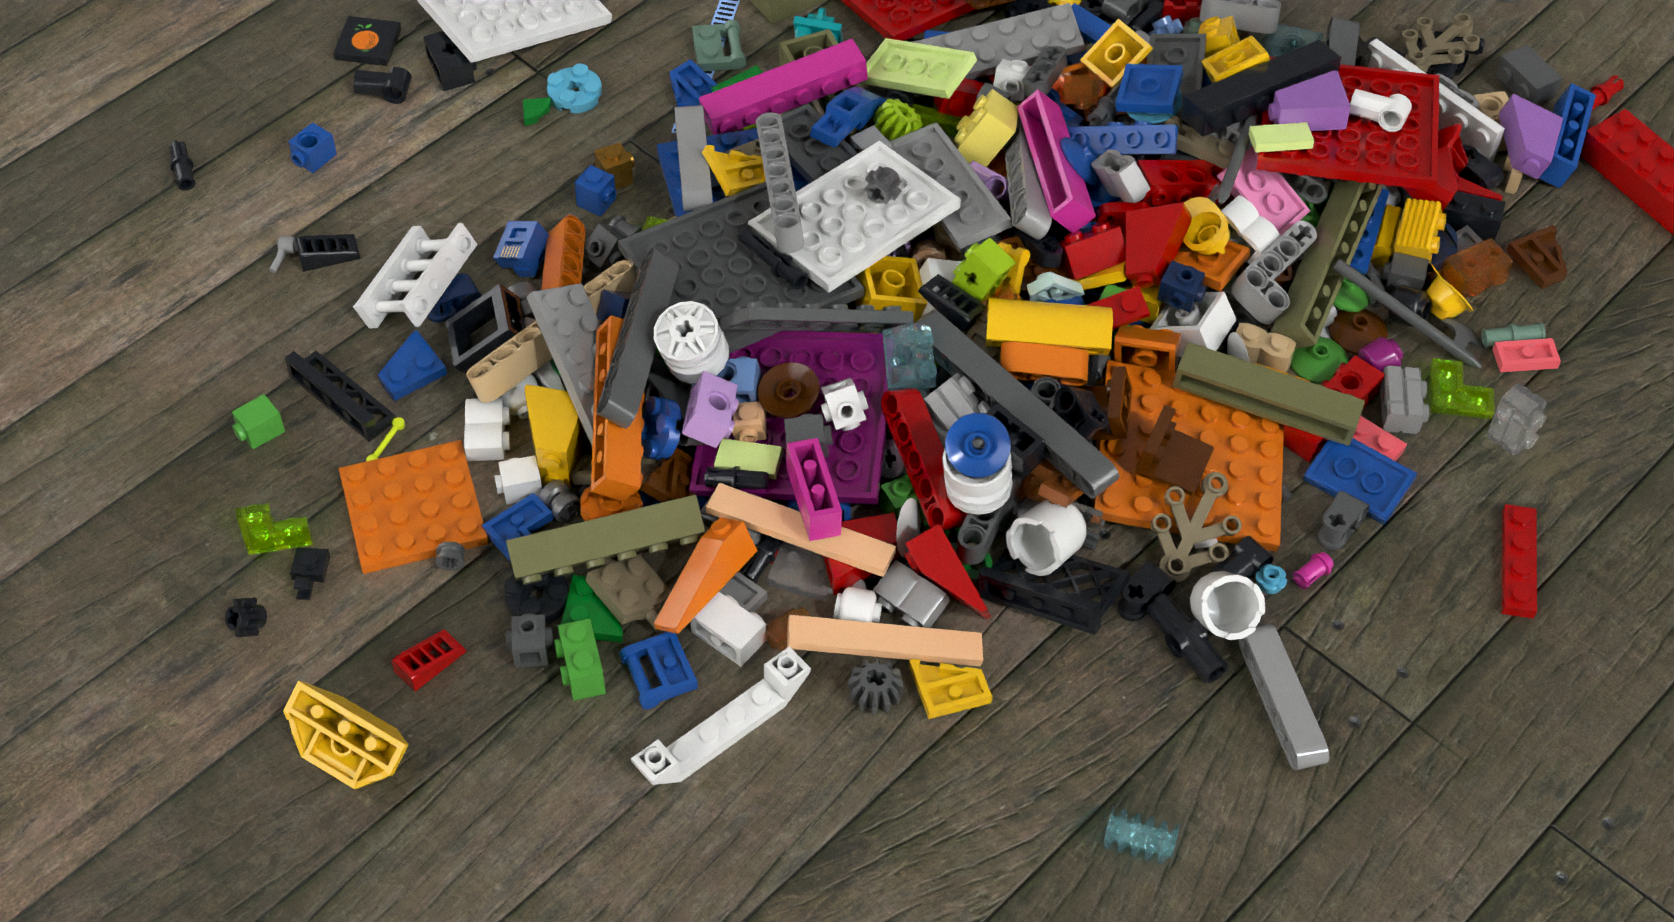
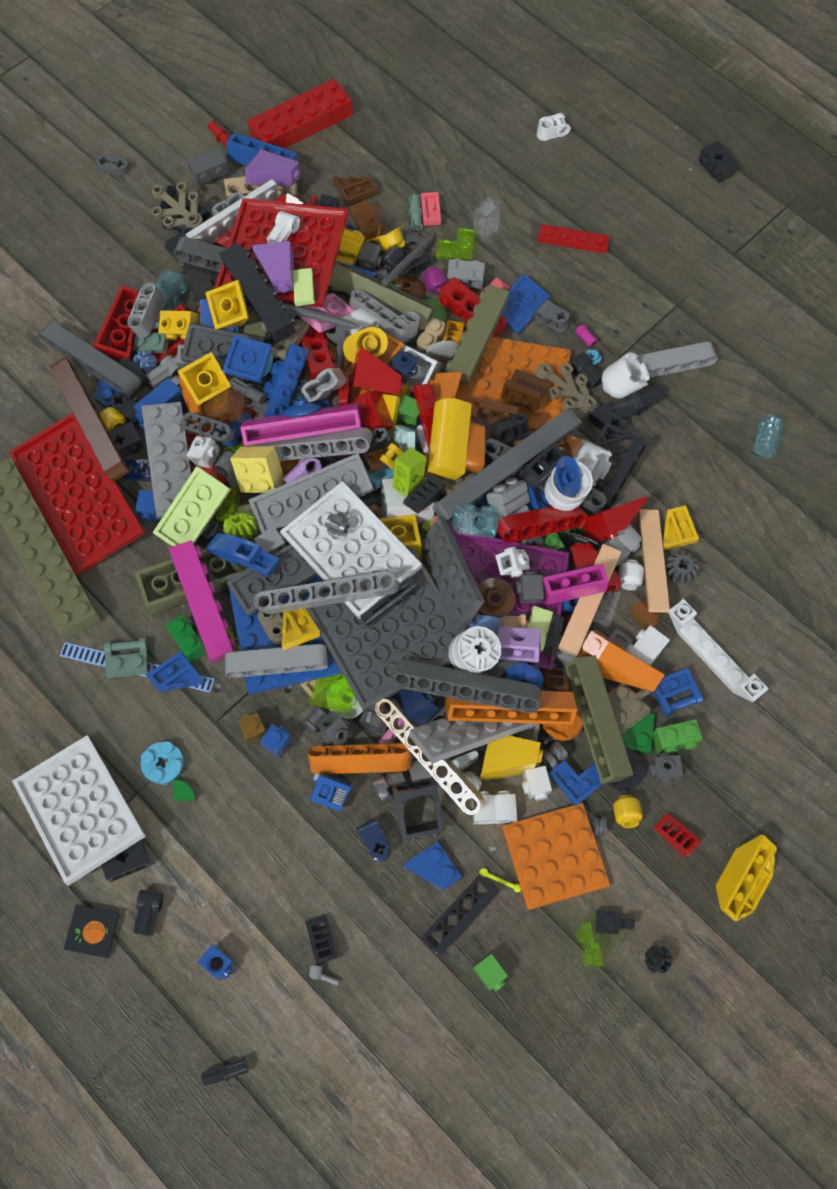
camera: 90 degrees left, 15 degrees up
white fence [353,223,477,328] -> none
teal hips [793,7,843,43] -> none
none -> black pin [398,254,432,279]
none -> yellow head [613,795,643,828]

